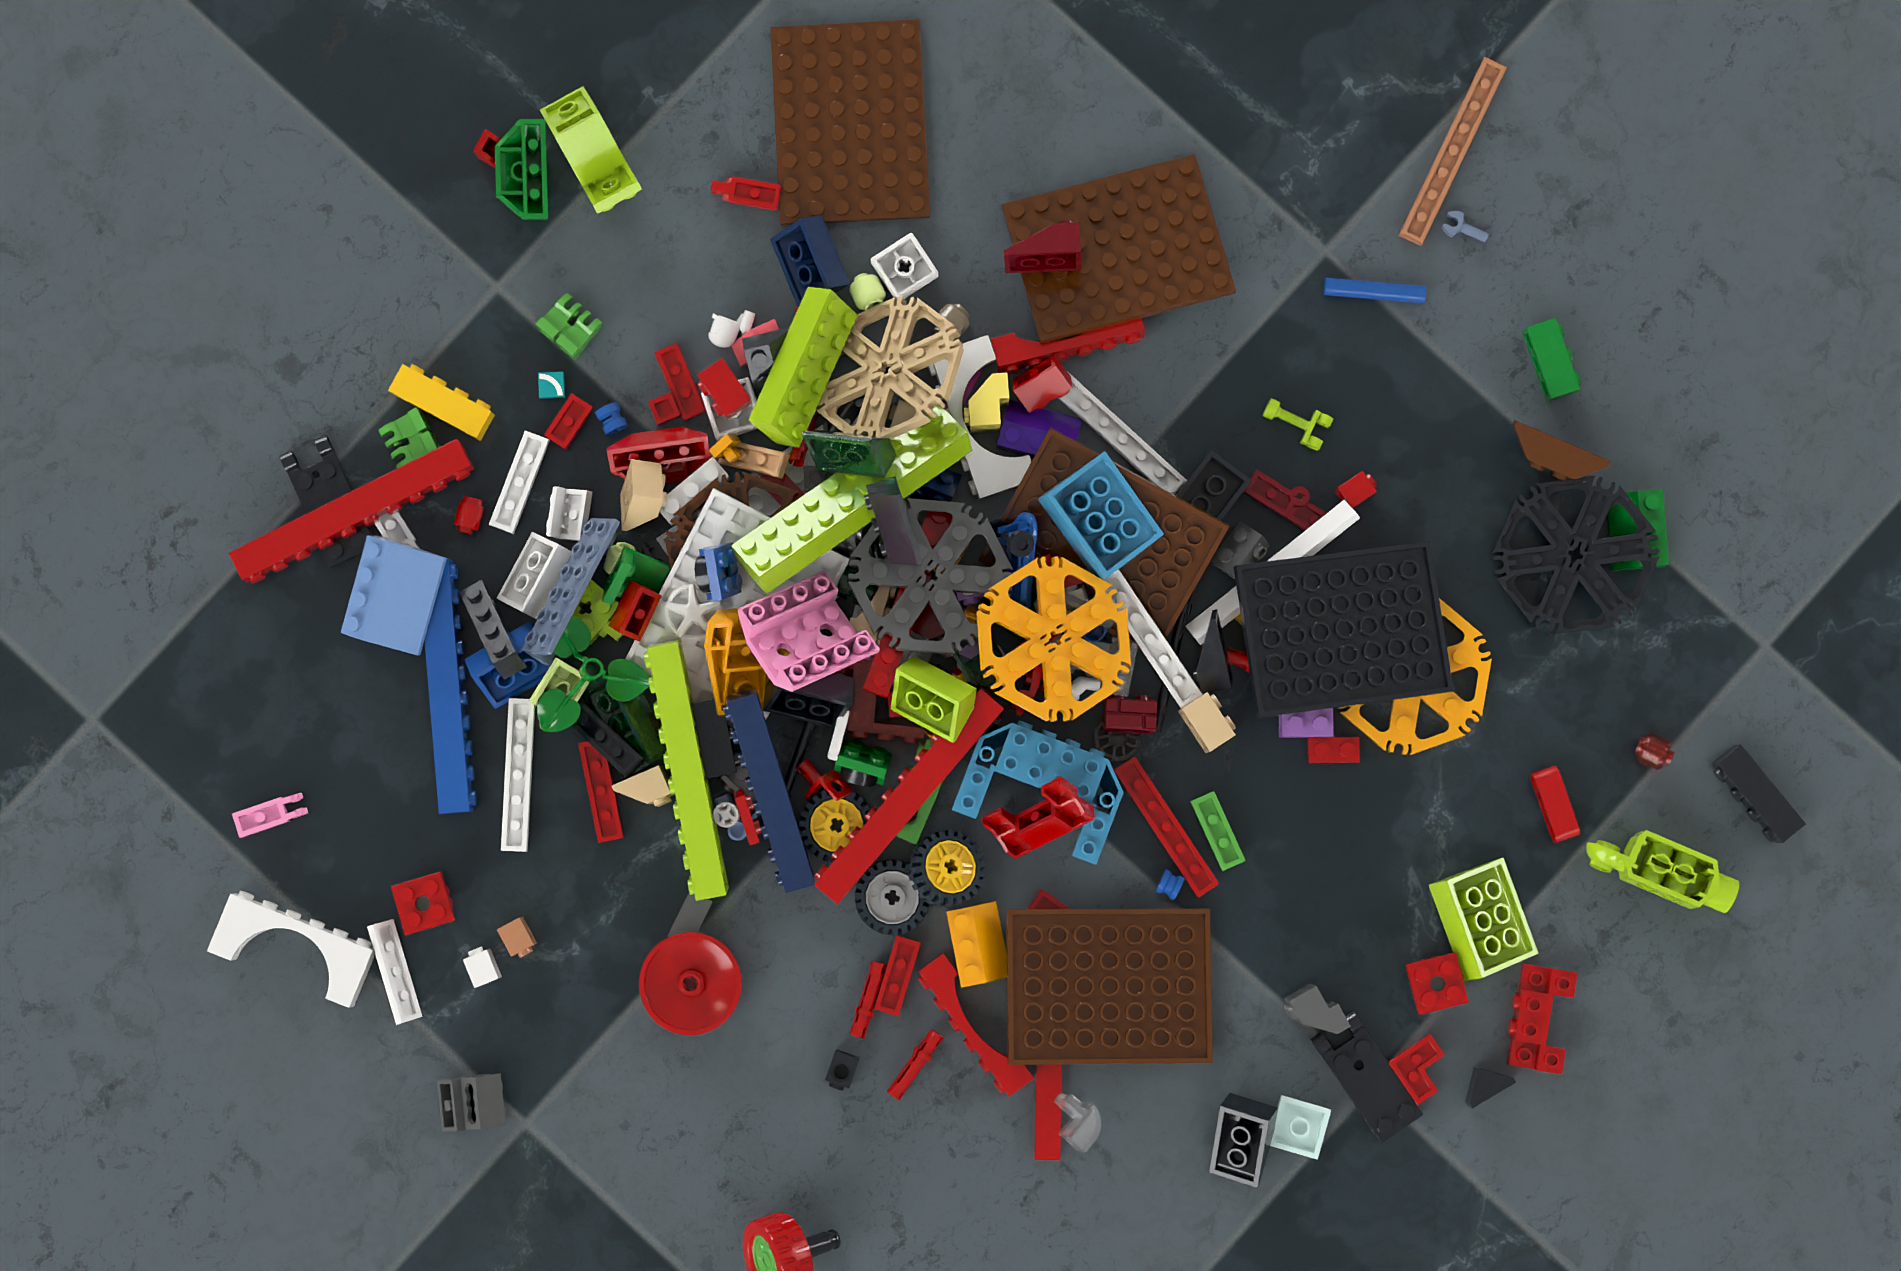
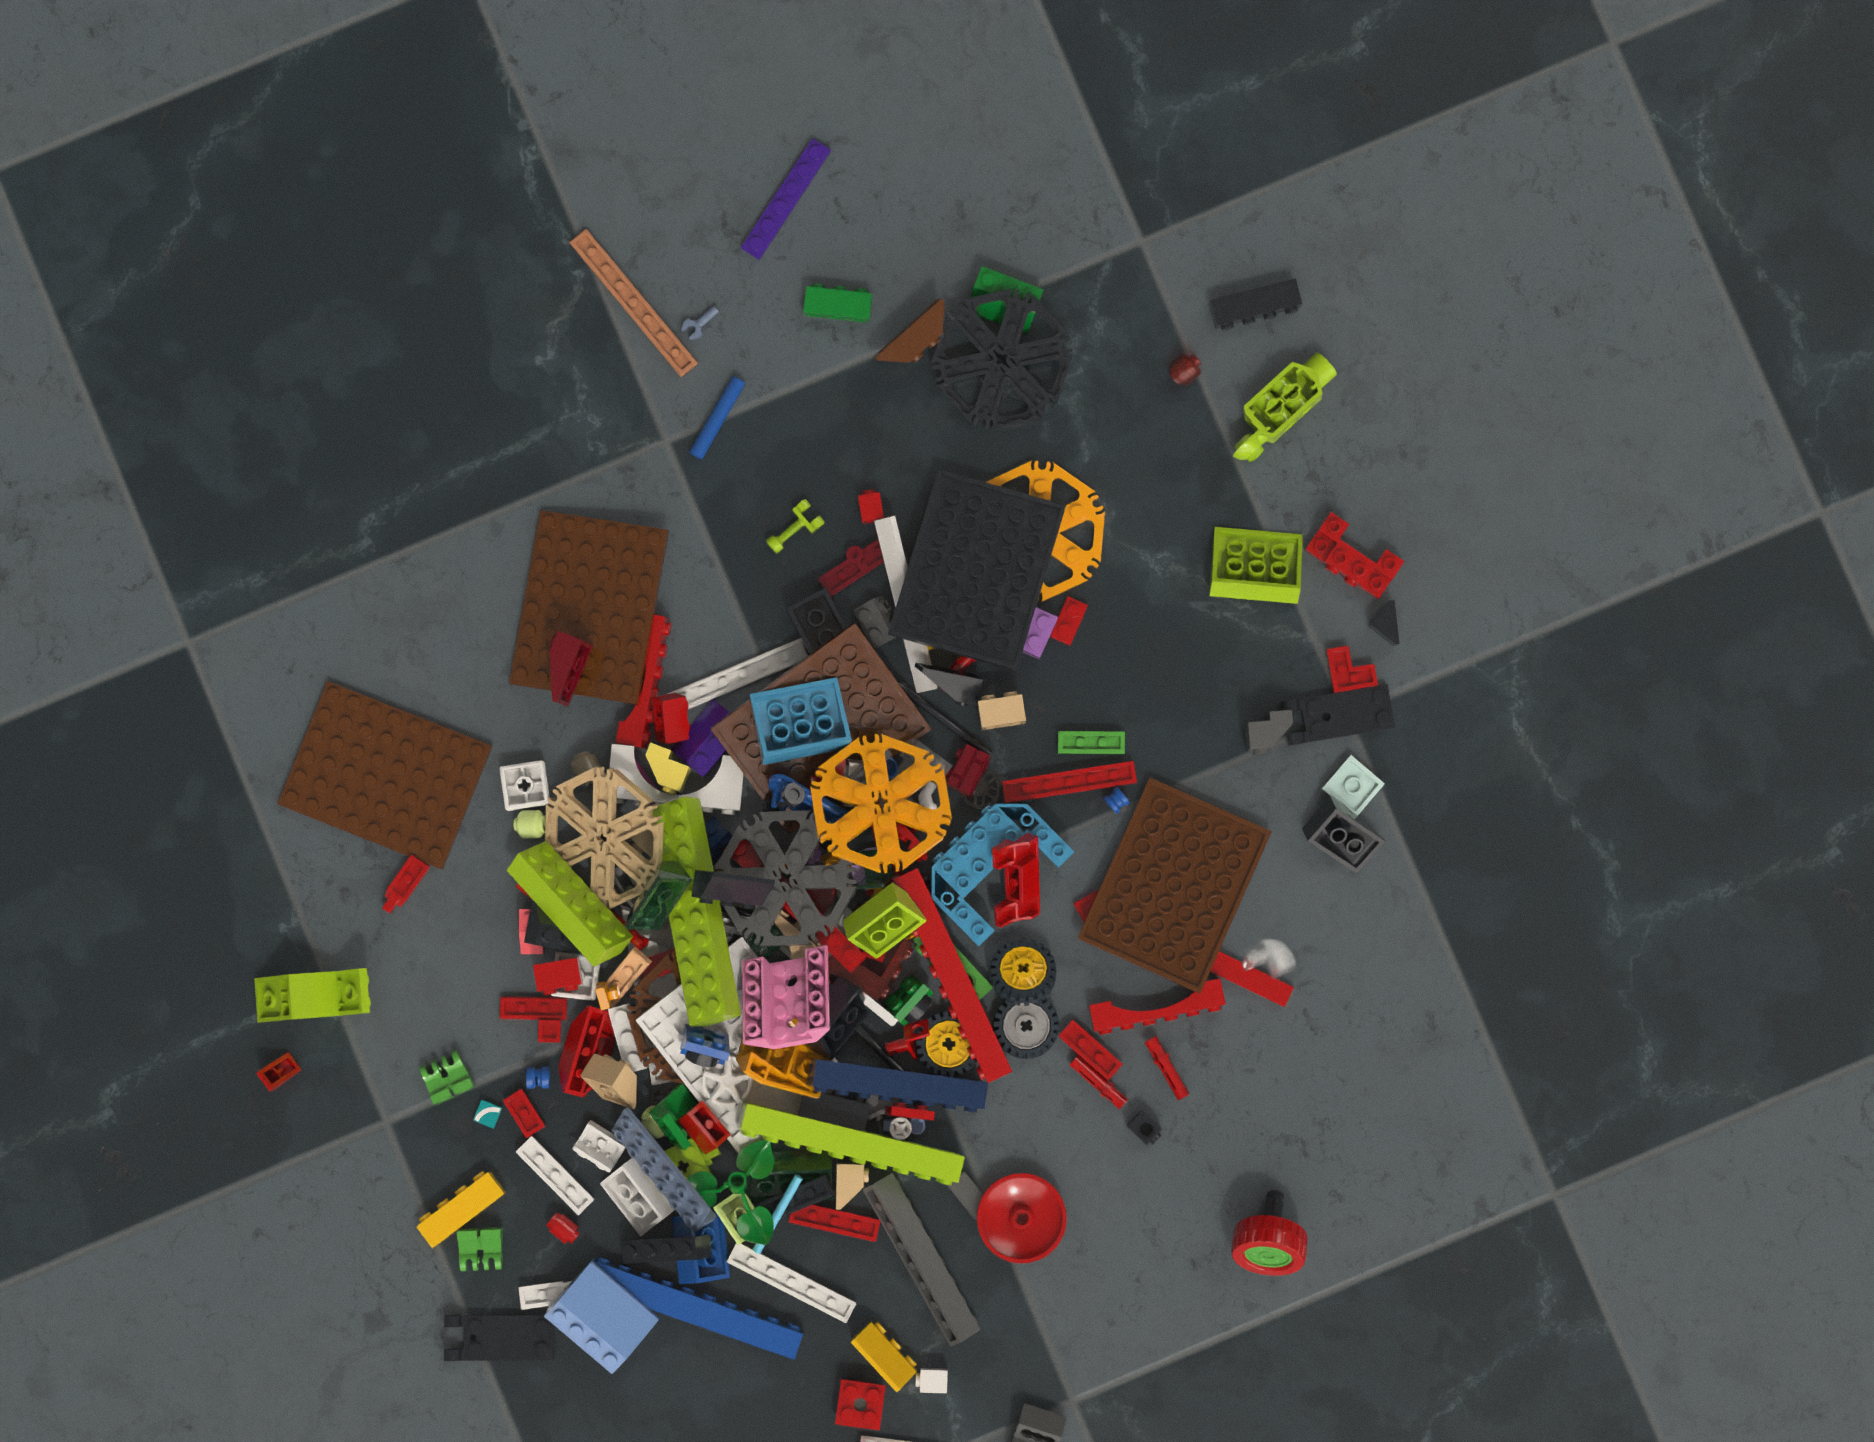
camera: 65 degrees left, 0 degrees up
red brick [229,439,475,584] -> none
green wedge [495,119,548,220] -> none
nougat brick [497,917,537,958] -> none
white piece [708,310,755,348] -> none
dark blue slope [770,215,850,306] -> none
light orange slope [946,901,1007,987] -> none
white plate [1103,569,1203,709] -> none
red piece [1405,952,1469,1015] -> none
red beam [1530,765,1580,843] -> none
none -> dark purple plate [741,138,831,261]
none -> medium azure piece [753,1174,803,1254]
none -> yellow slope [851,1320,917,1392]
none -> dark grey brick [863,1173,980,1347]

